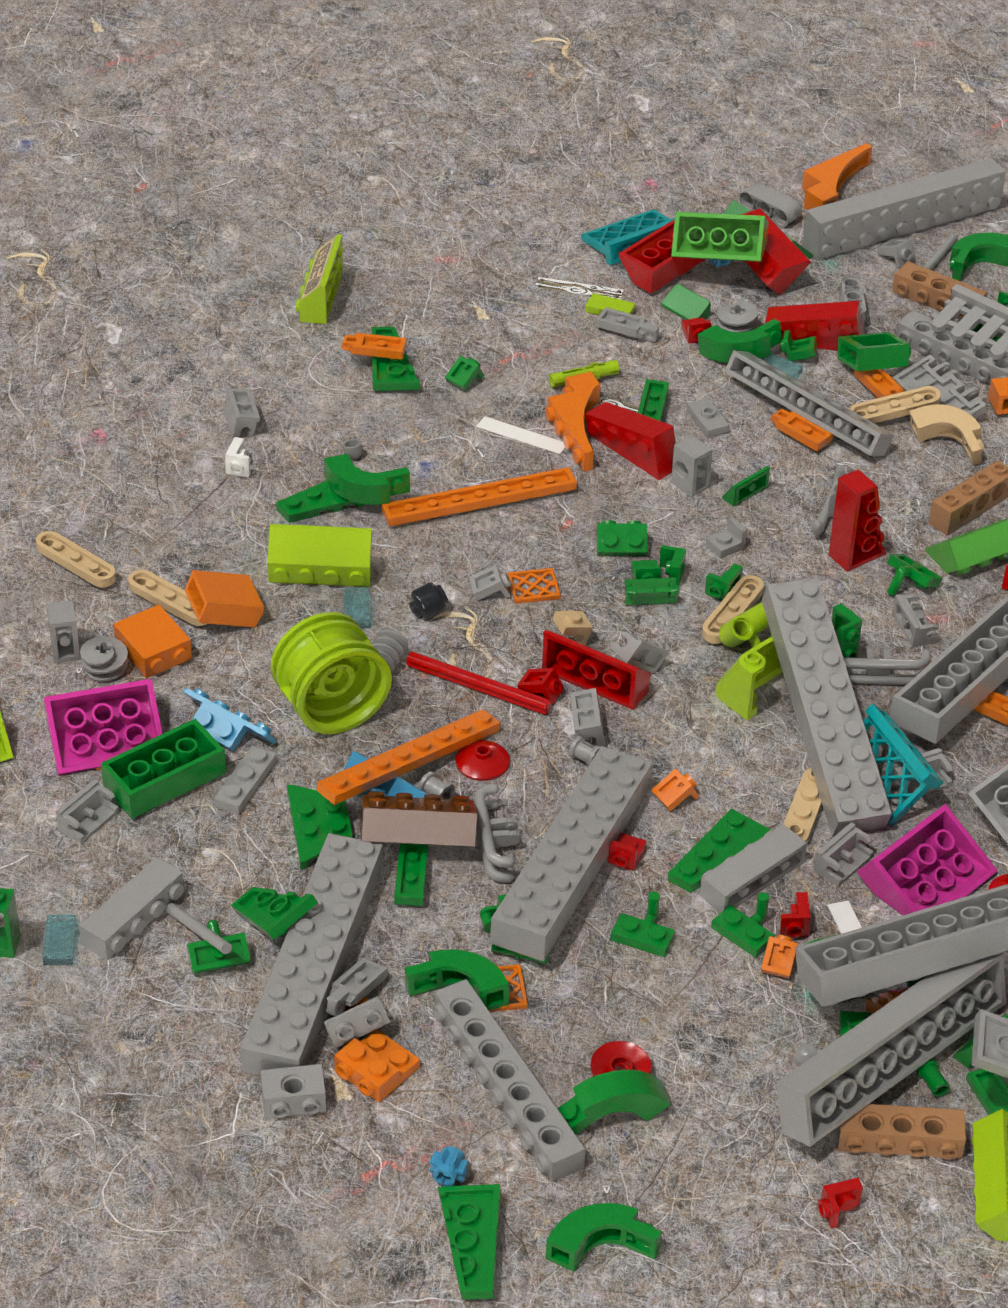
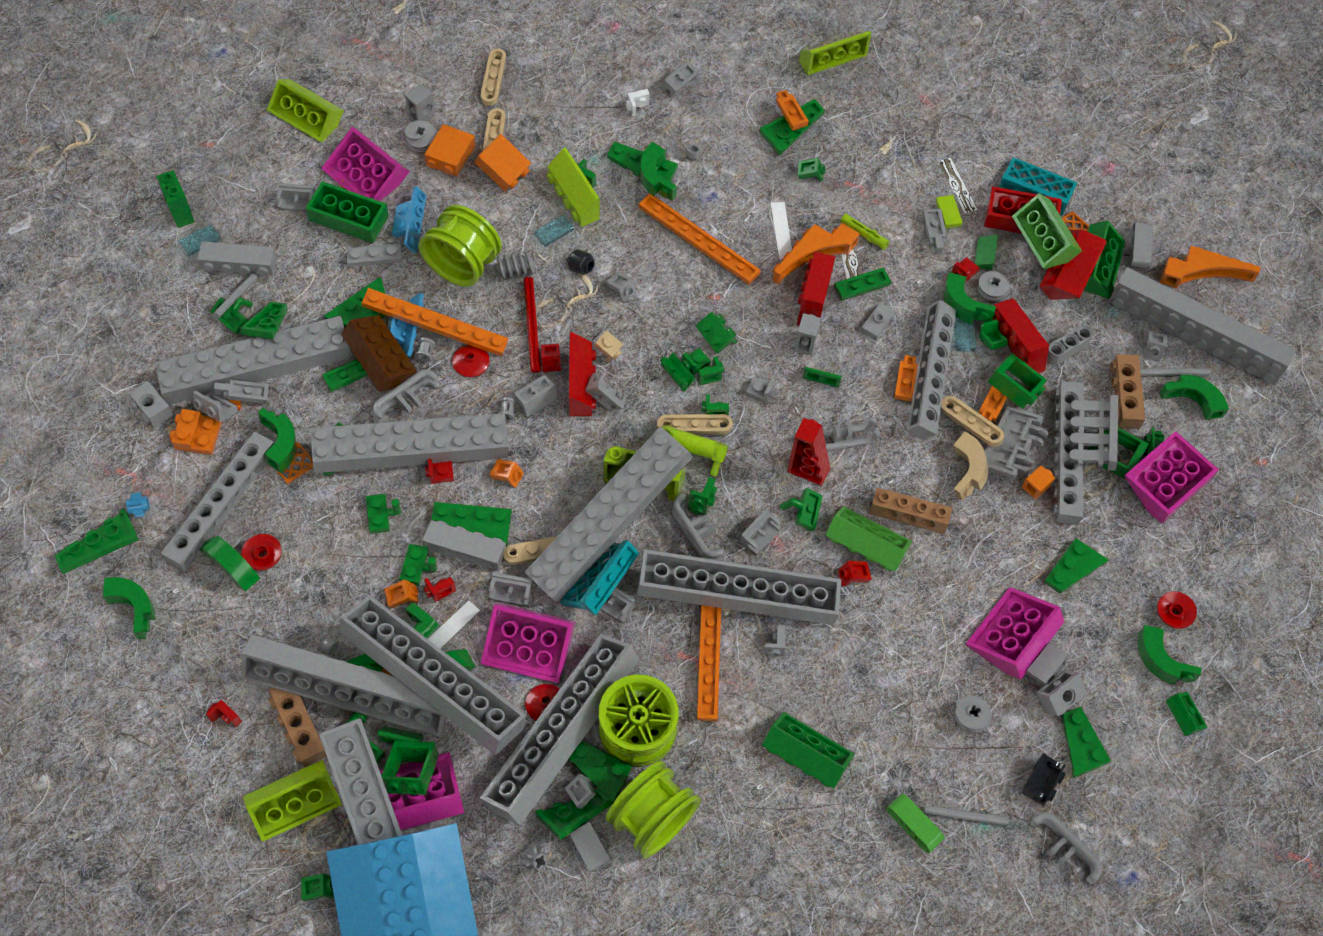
camera: 55 degrees right, 20 degrees up
orange window [508,568,560,604] -> none

